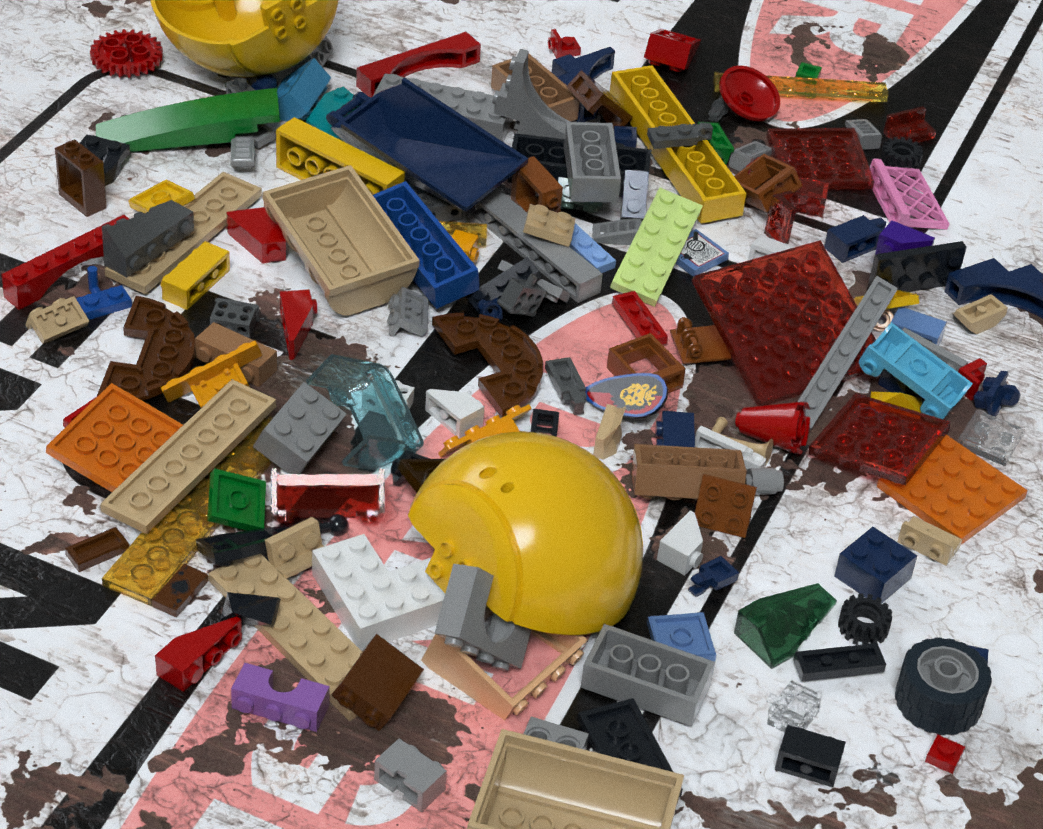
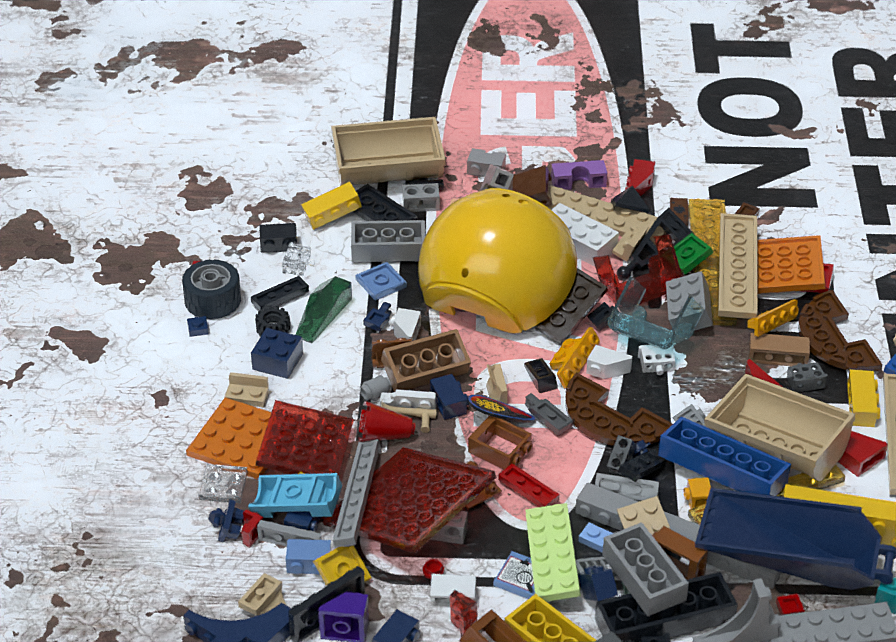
camera: 160 degrees right, 0 degrees up
none -> yellow brick [301,182,362,230]

